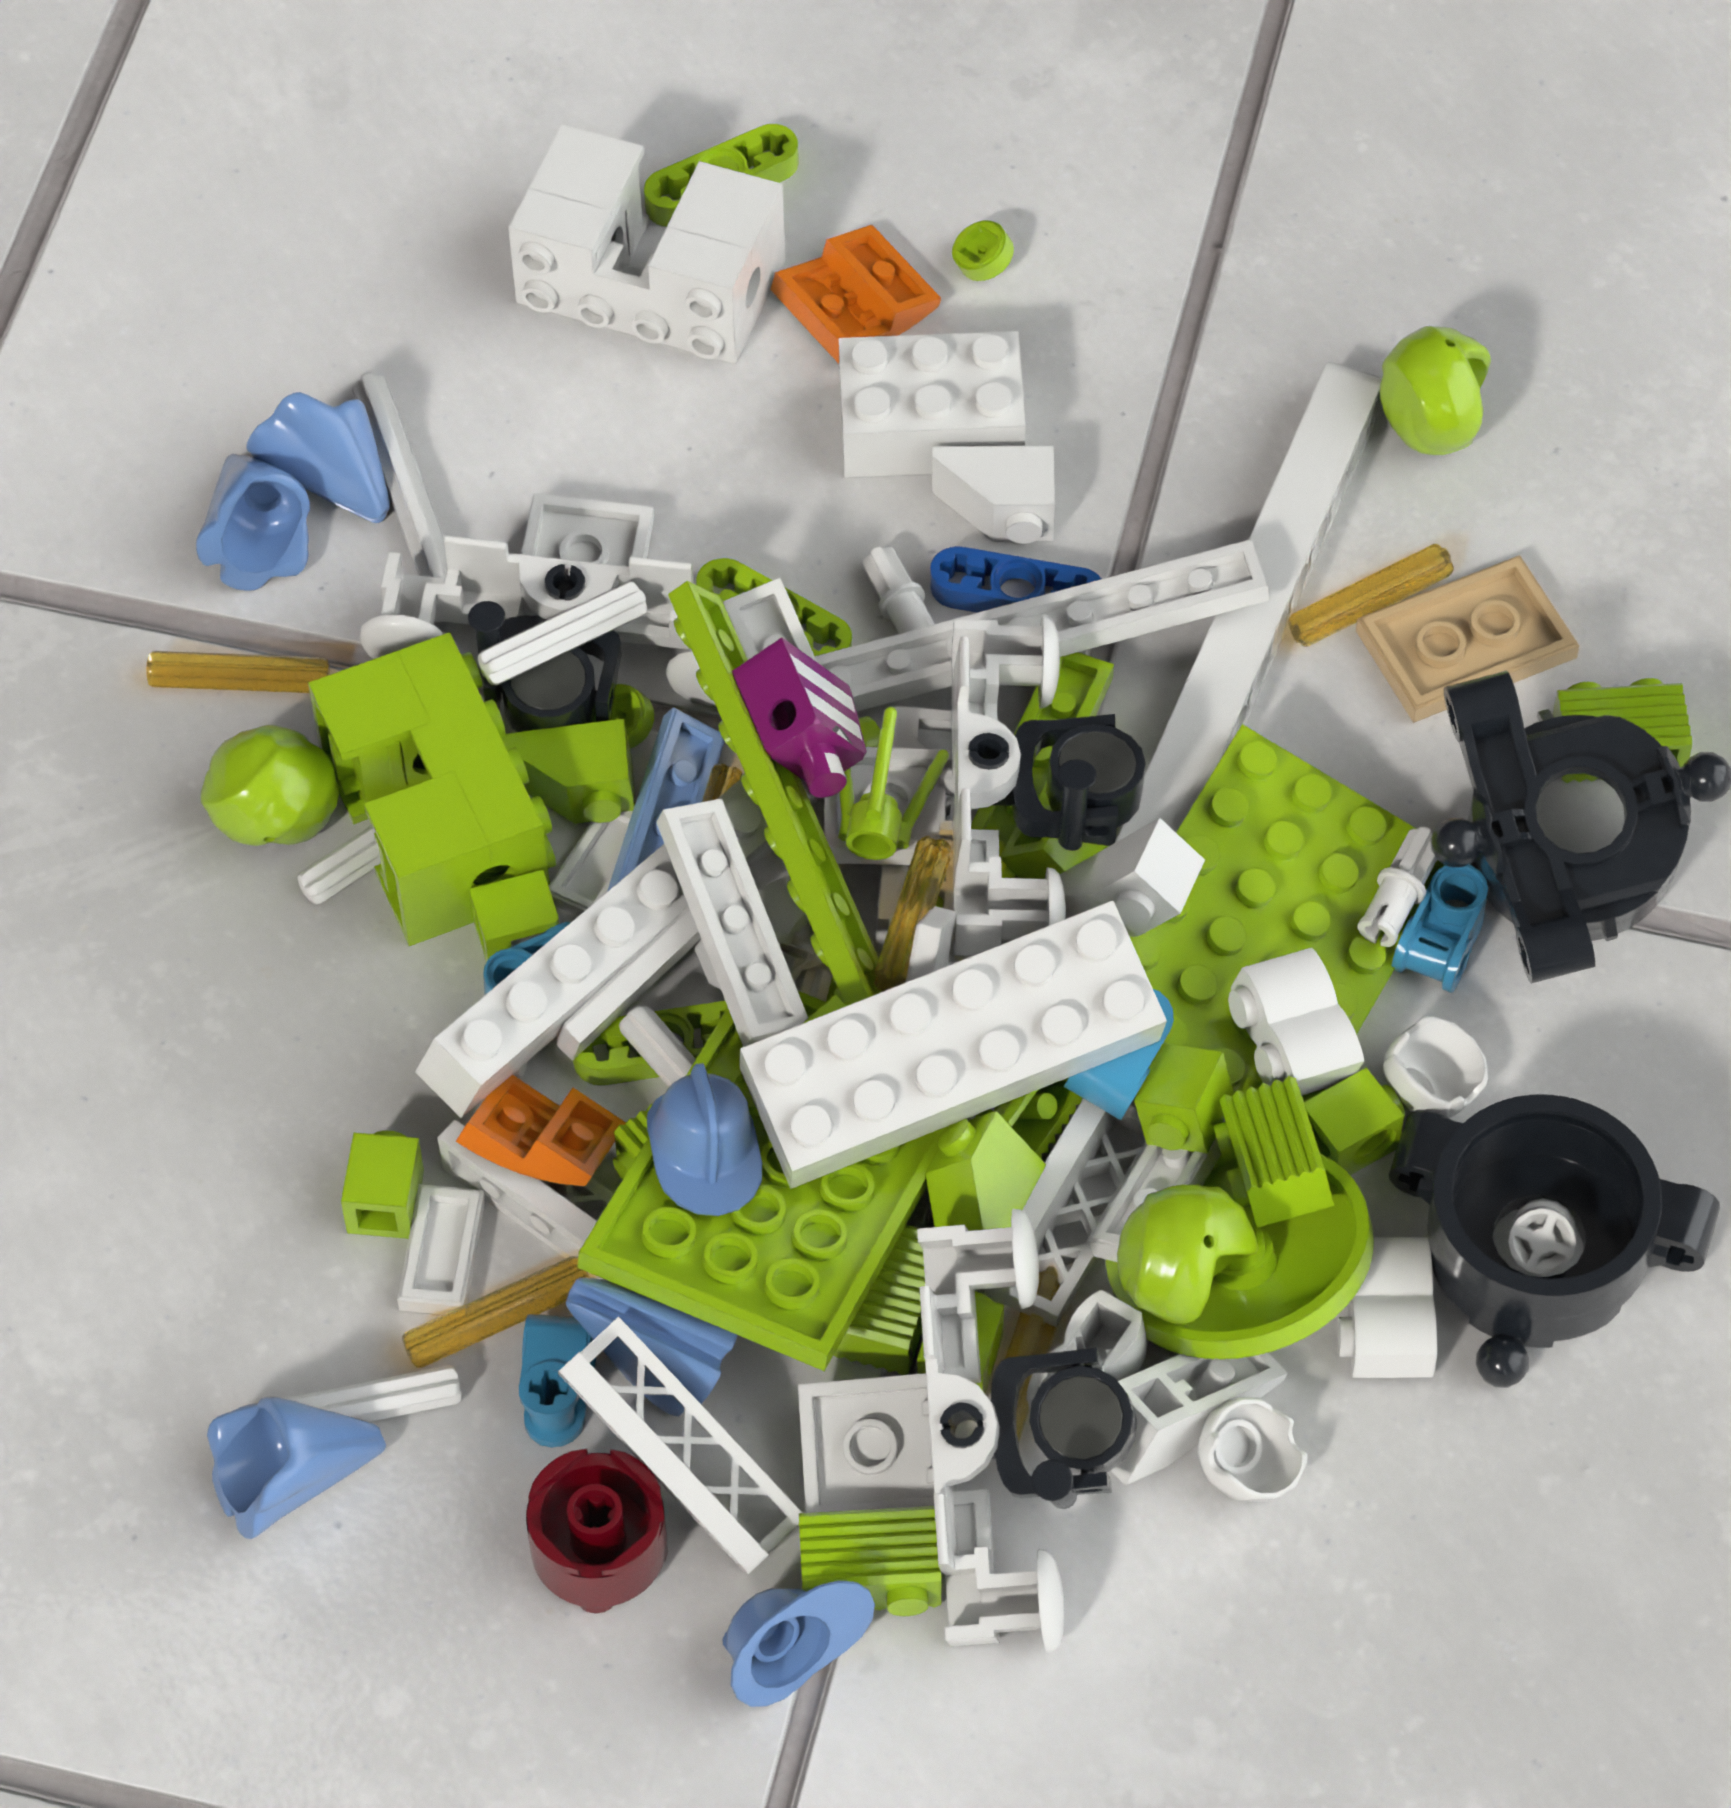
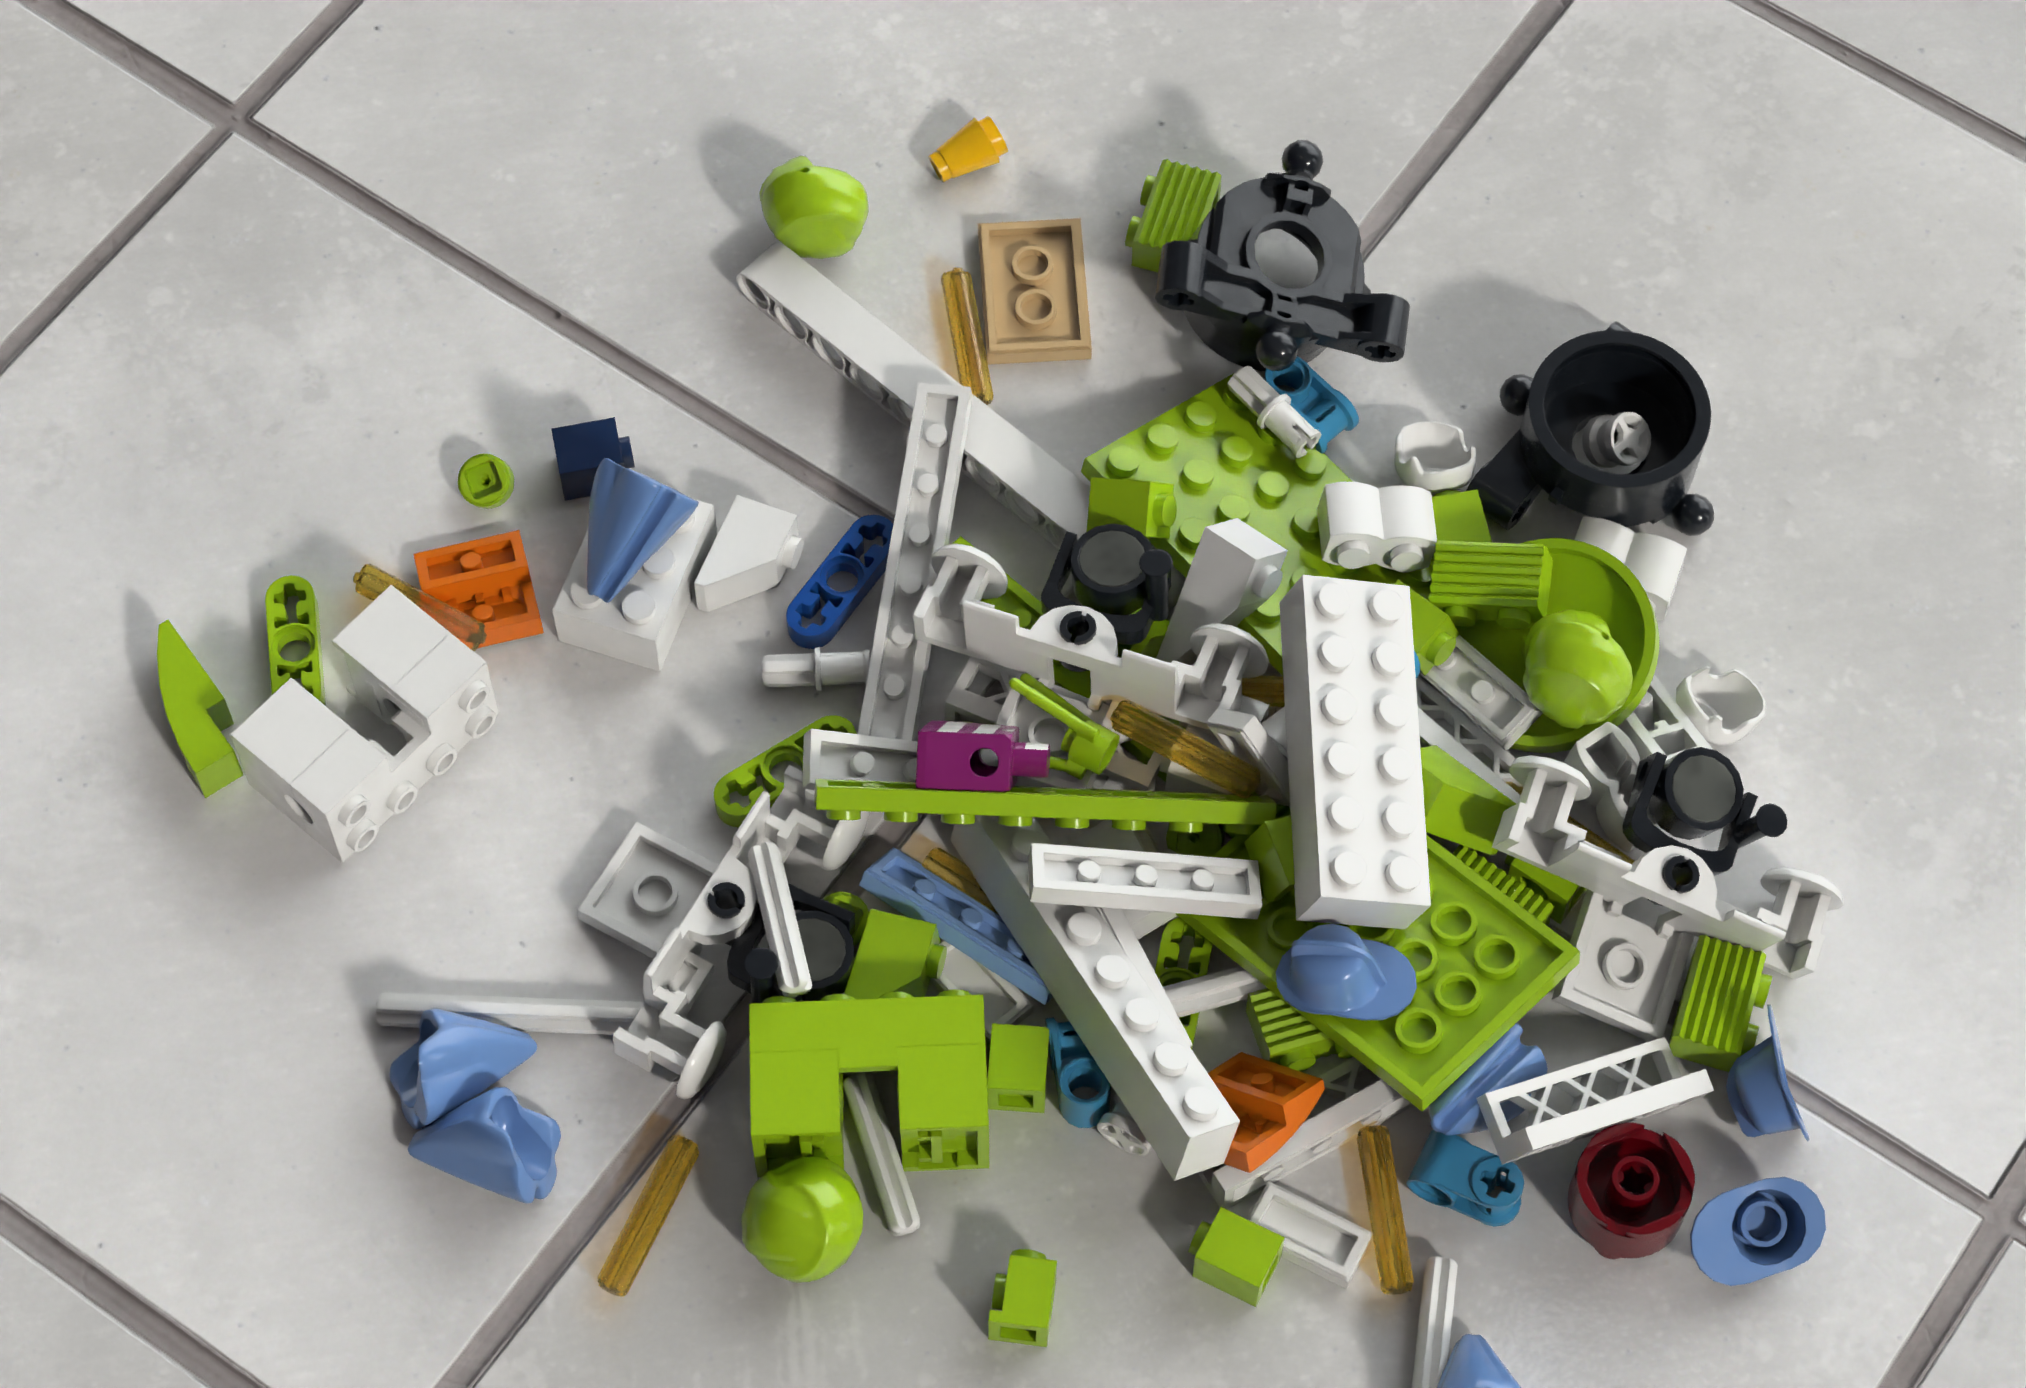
camera: 70 degrees left, 5 degrees up
none -> lime slope [157,620,243,798]
none -> clear yellow axle [353,564,487,651]
none -> dark blue brick [551,417,635,501]
none -> medium blue hat [587,458,699,603]
none -> yellow cone [928,116,1008,183]
none -> lime brick [988,1249,1057,1347]
none -> lime brick [1086,477,1177,539]
none -> medium blue piece [1690,1177,1826,1286]

